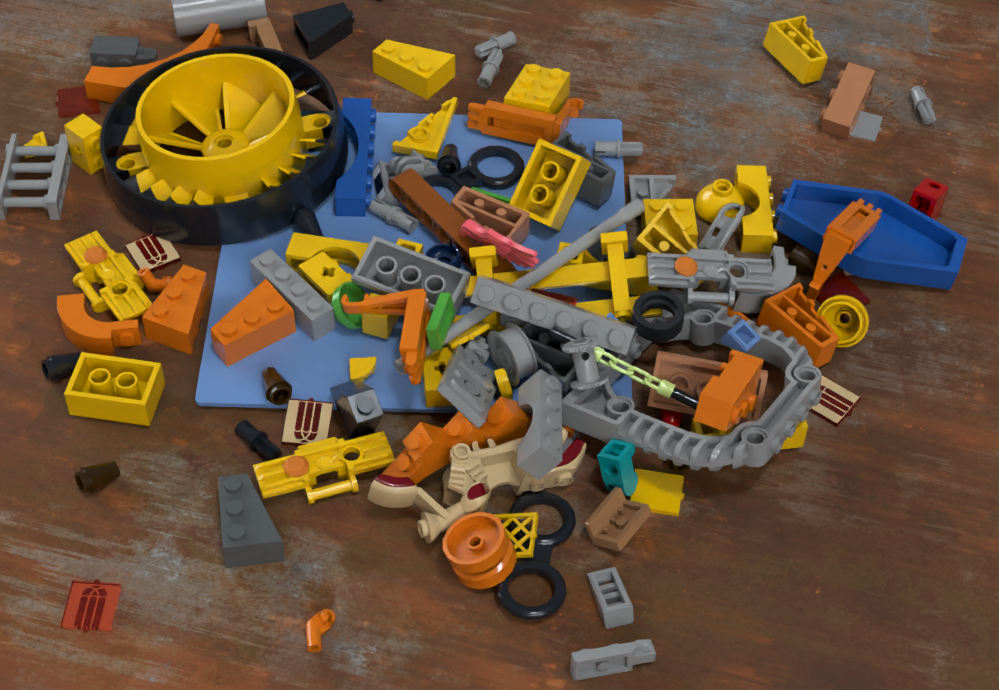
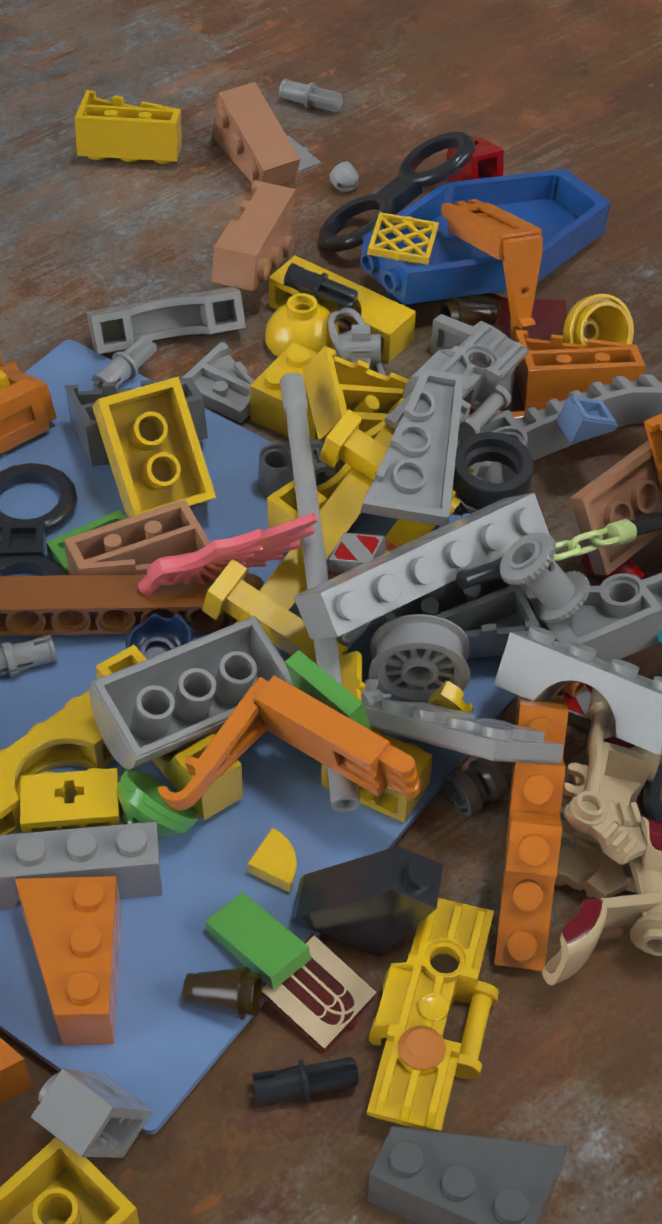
camera: 55 degrees left, 0 degrees up
none -> light grey brick [31,1068,153,1158]
none -> light grey arch [86,287,246,354]
none -> bright green tile [205,892,311,990]
none -> nougat wedge [211,180,296,291]
none -> black axle [283,263,358,309]
none -> black bar [319,132,475,252]
none -> light grey hinge [329,161,359,192]
none -> light grey tile [329,533,387,573]
none -> light grey gear [341,325,381,370]
none -> light grey wing [361,368,465,526]
none -> yellow window [367,212,439,265]

